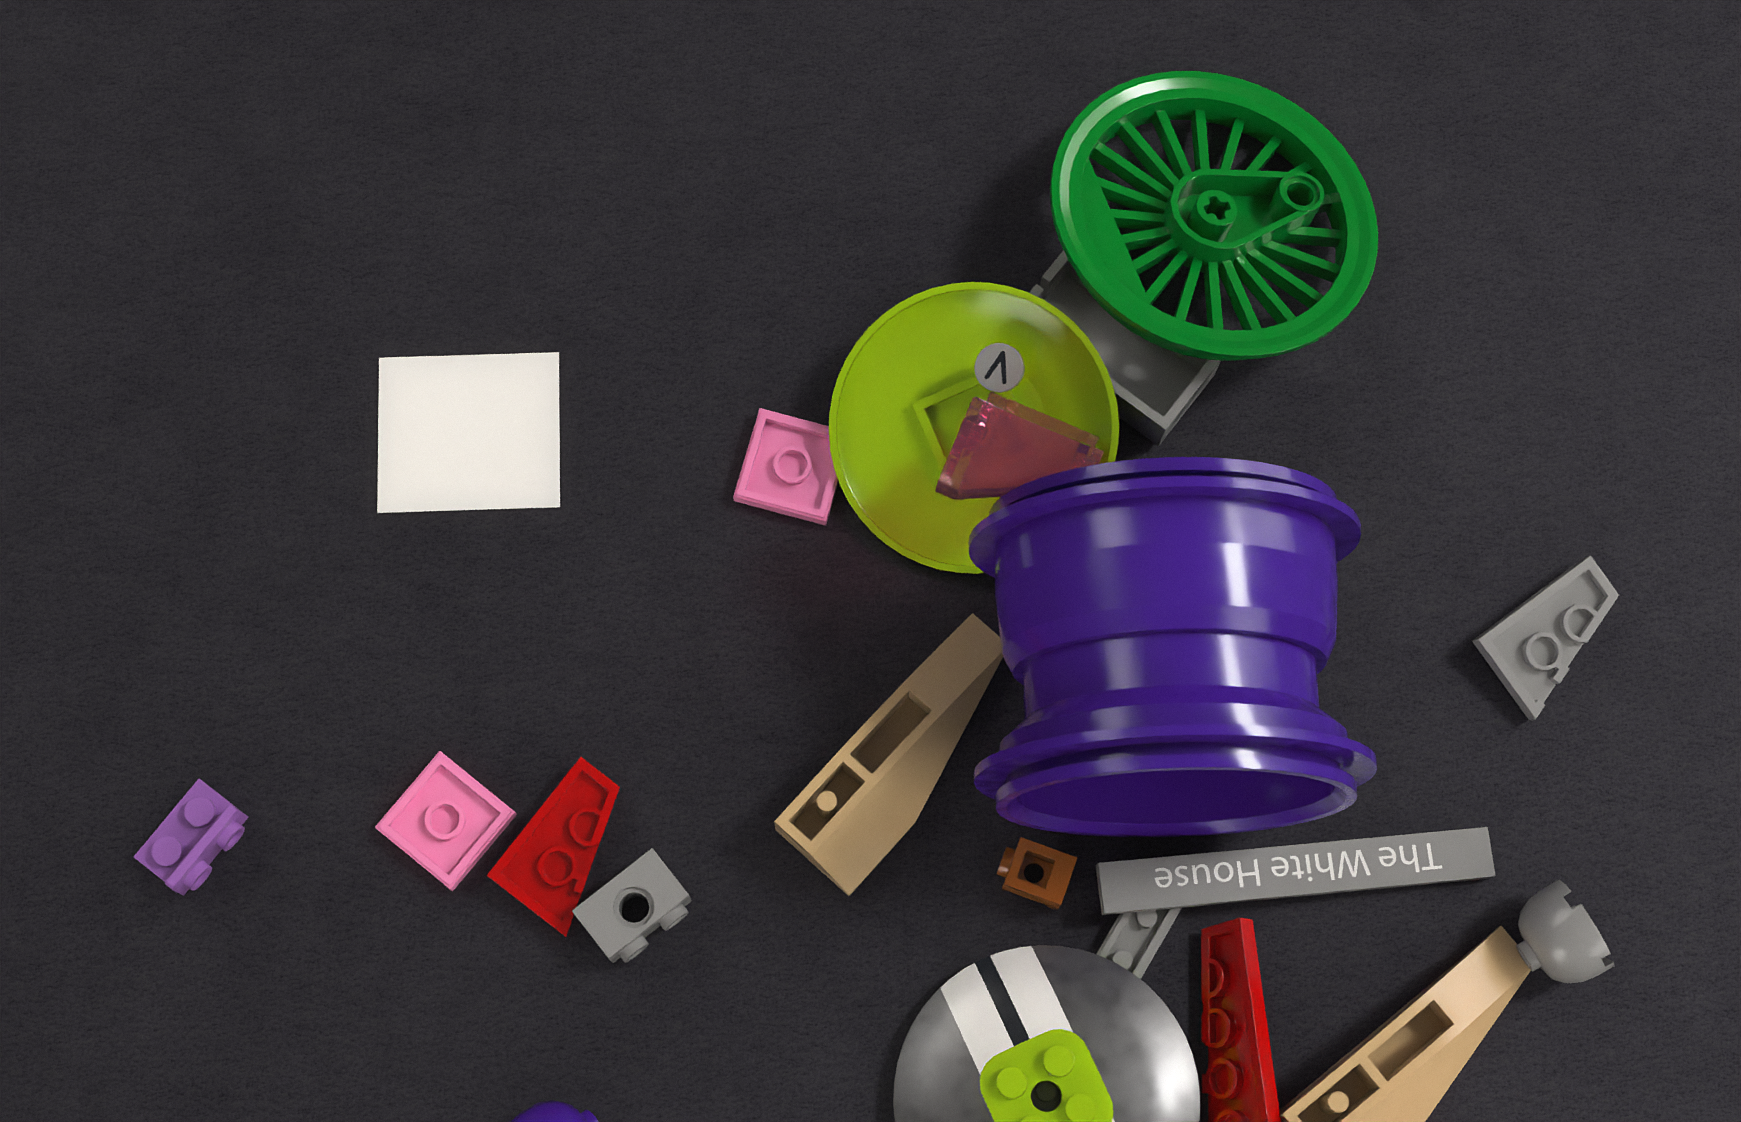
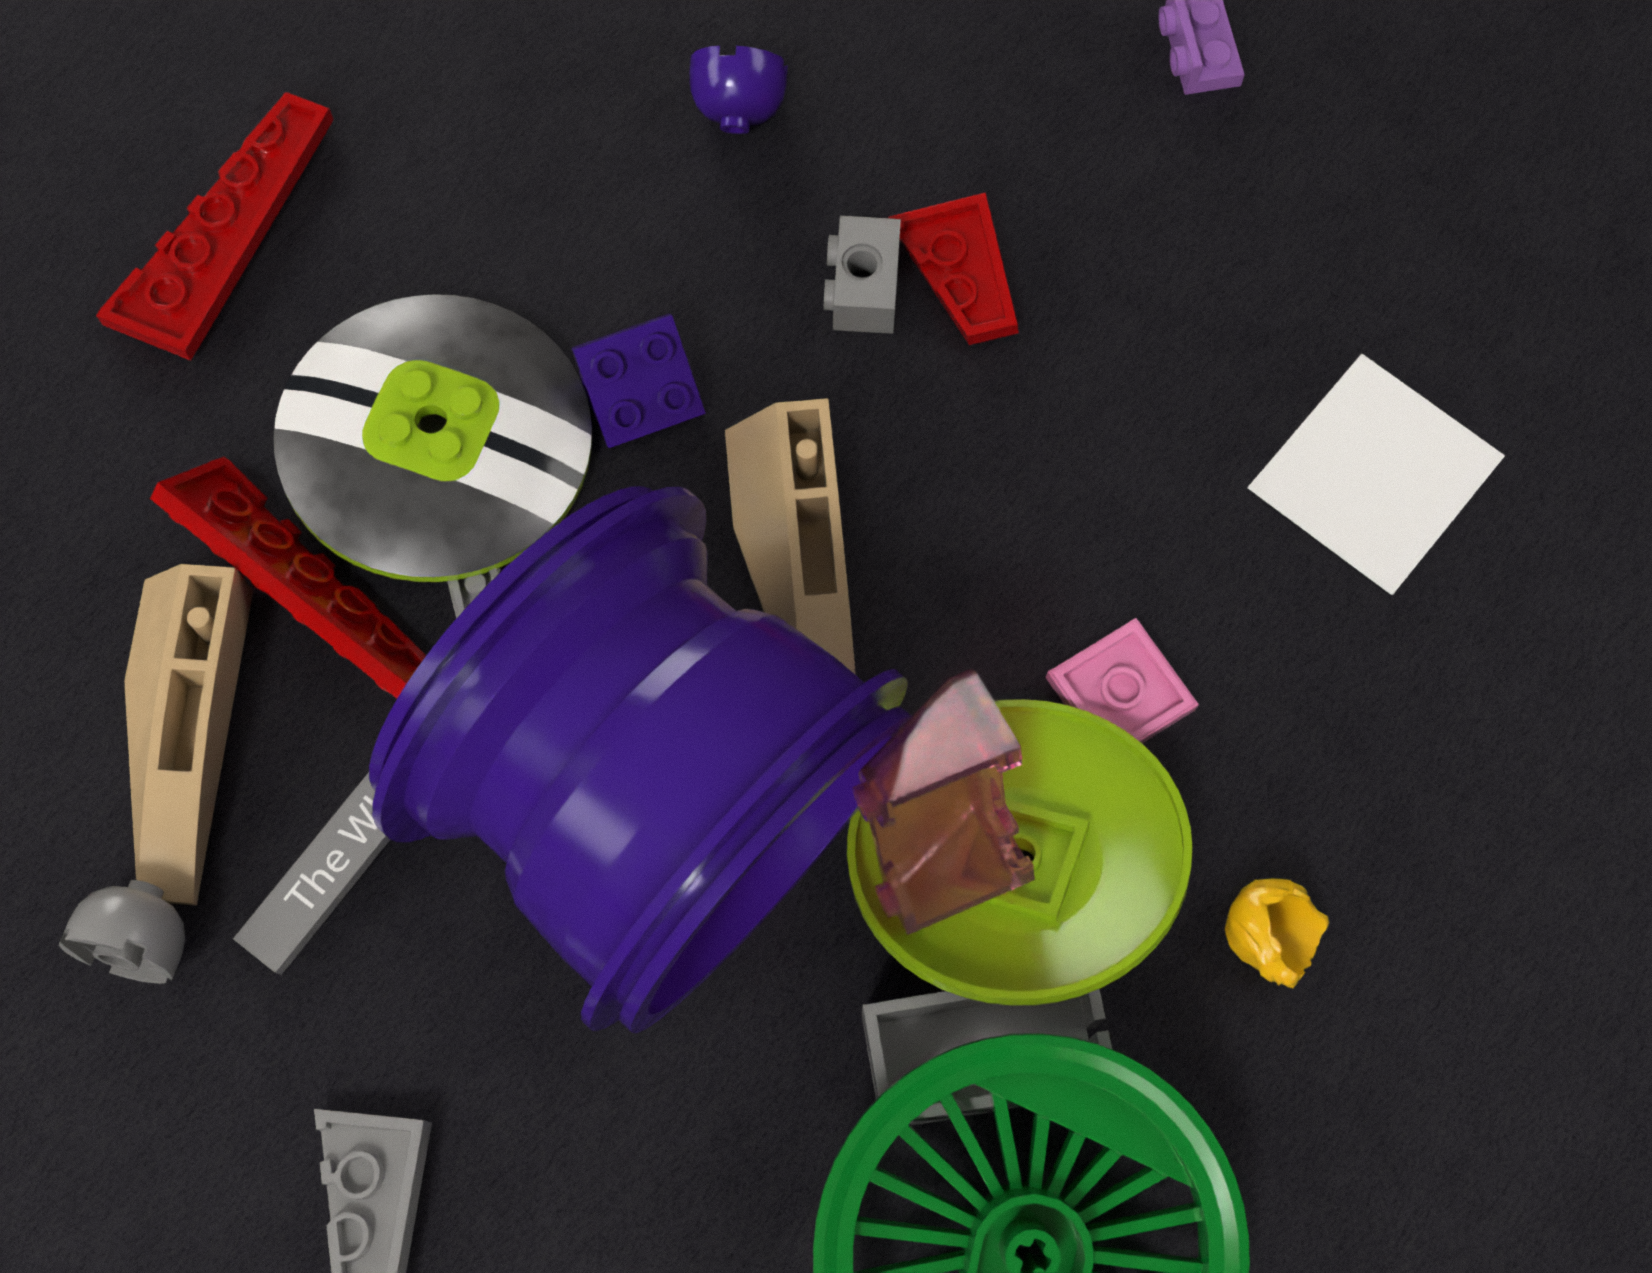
camera: 135 degrees right, 5 degrees down
bright pink tile [375,751,517,891] -> none
light grey tile [974,343,1025,393] -> none
none -> dark purple plate [571,313,706,448]
none -> yellow hair [1225,879,1329,989]

